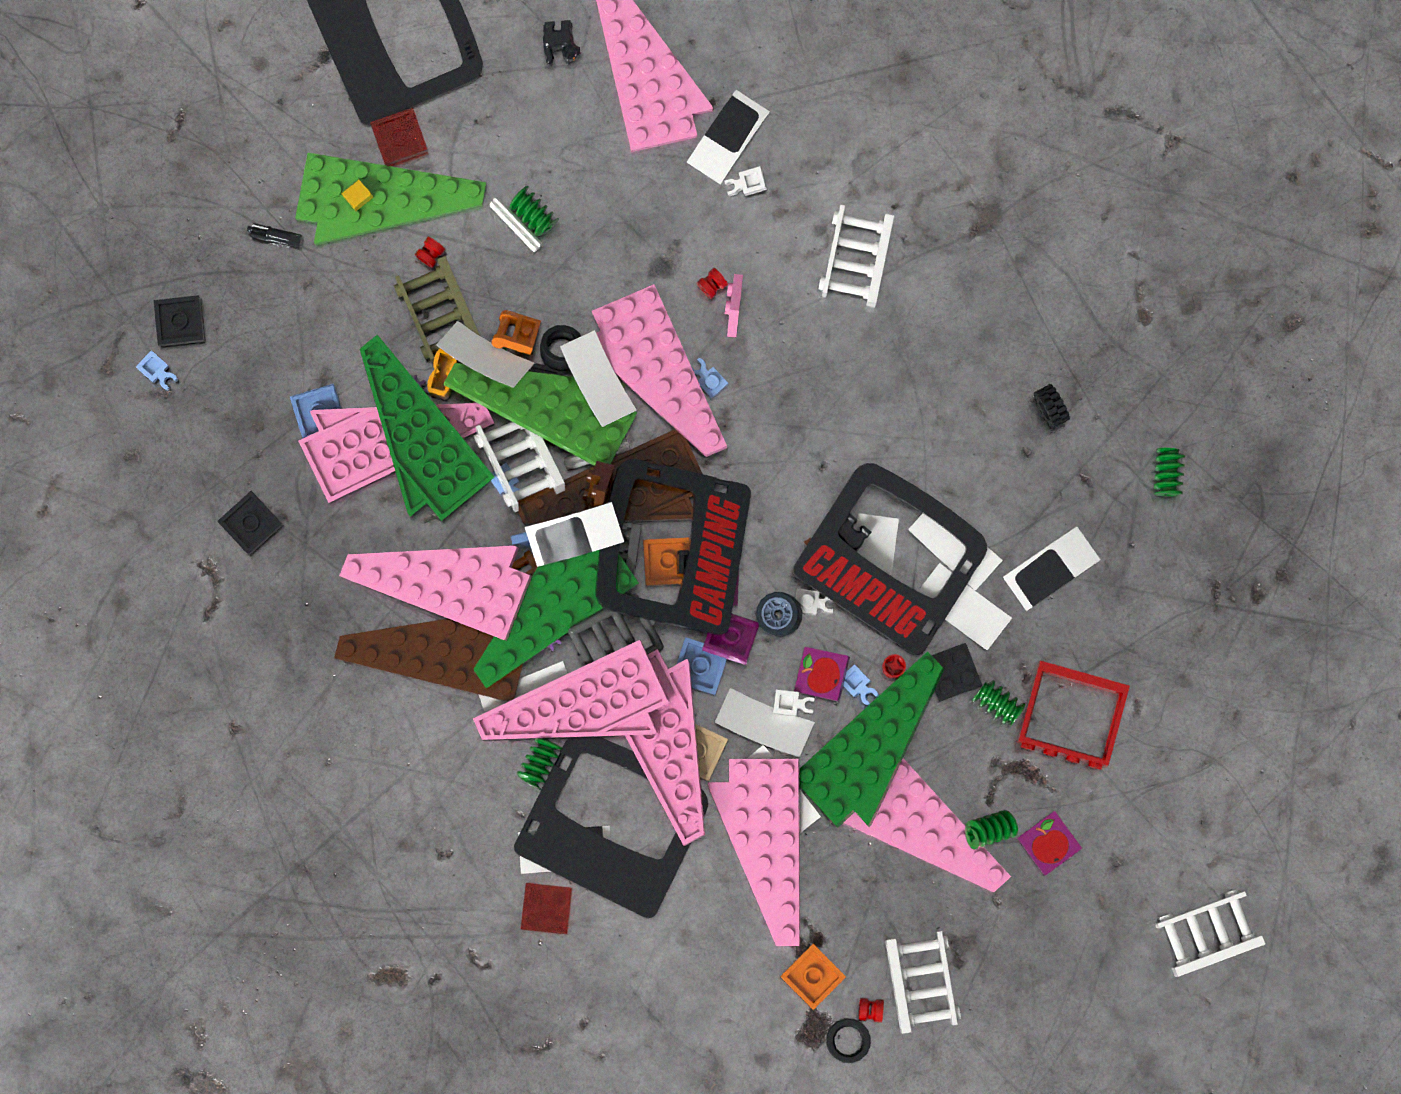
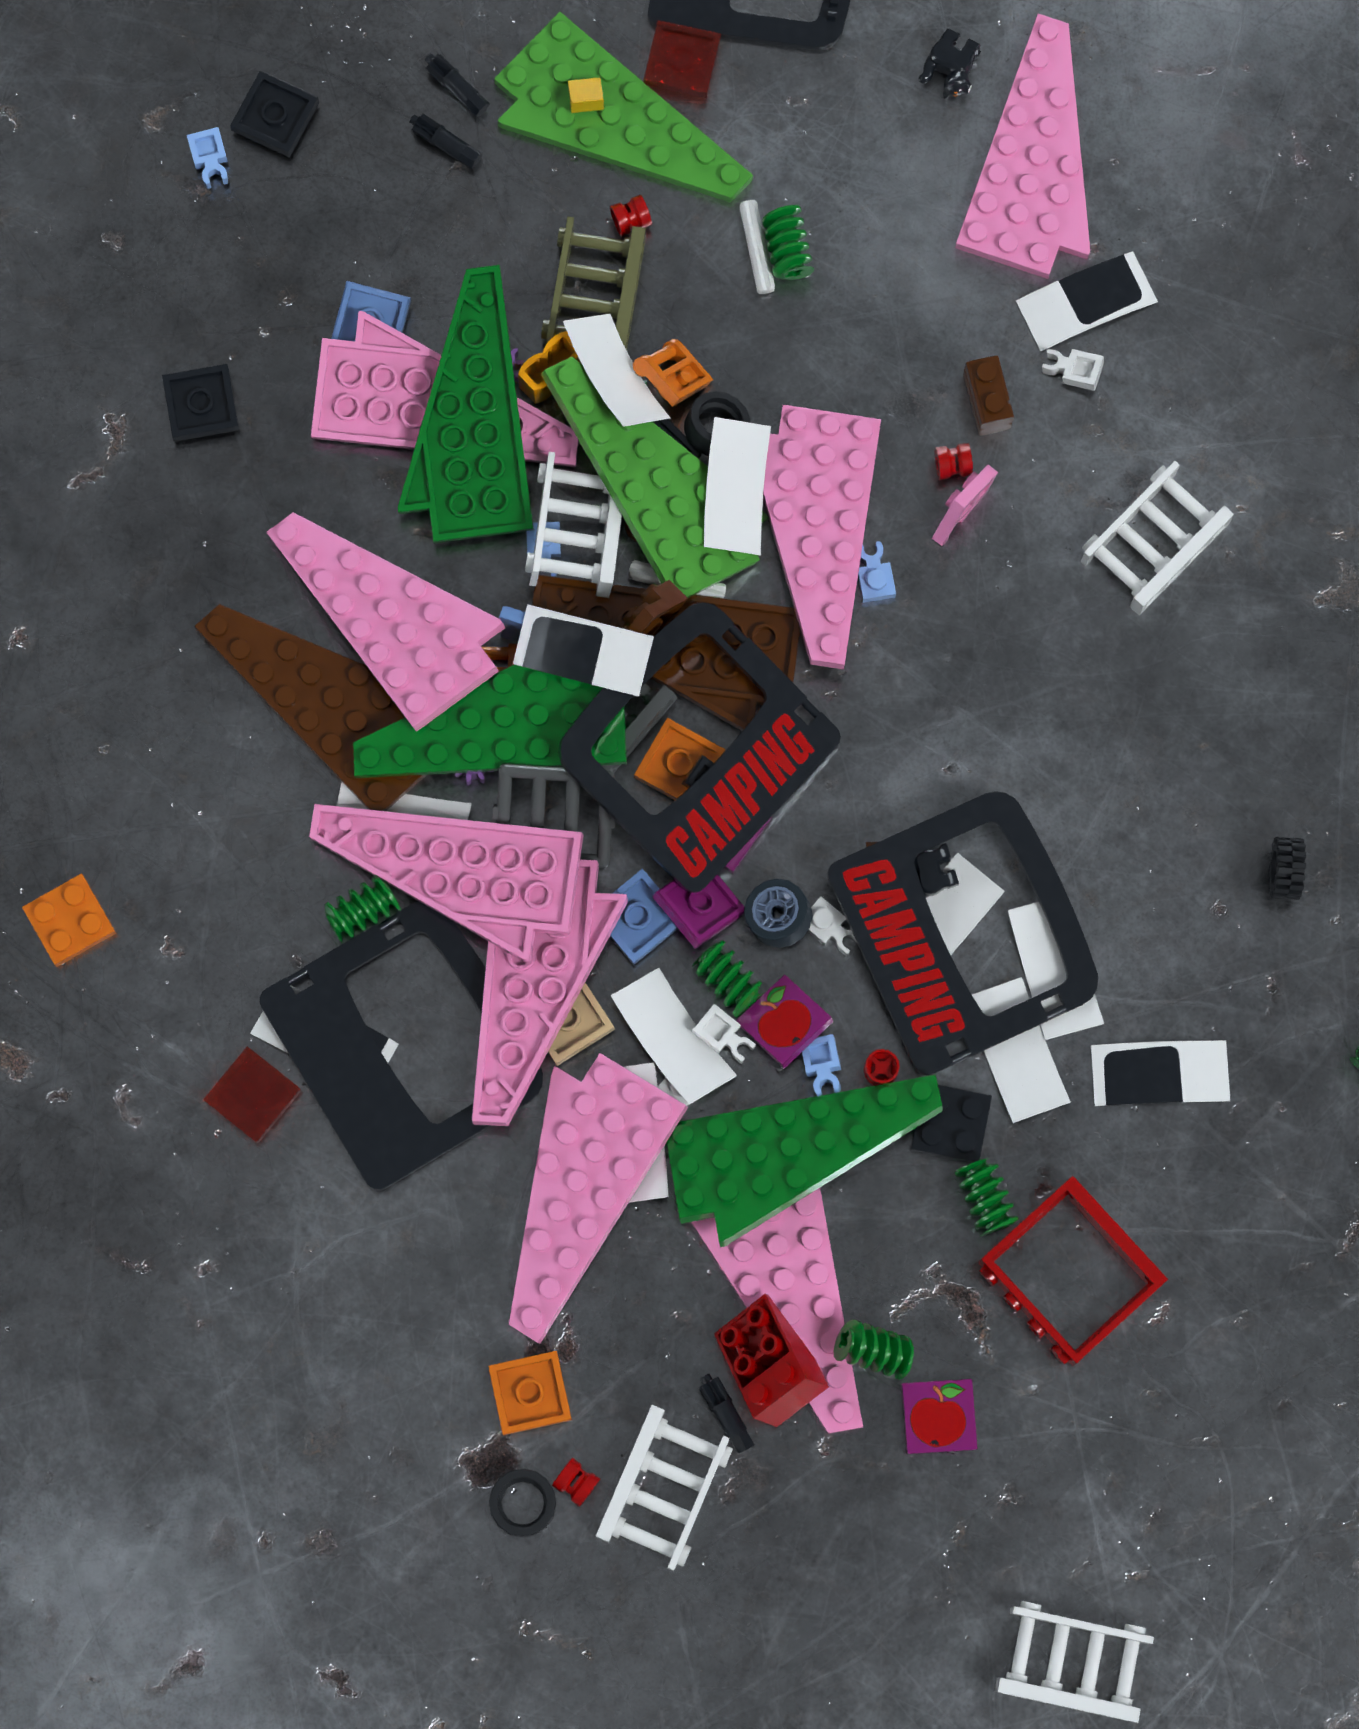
camera: 30 degrees right, 5 degrees down
none -> orange plate [22,873,116,967]
none -> black piece [409,113,482,169]
none -> green piece [692,940,764,1017]
none -> black piece [699,1374,755,1454]
none -> red slope [714,1294,829,1427]
none -> reddish brown brick [963,356,1014,436]

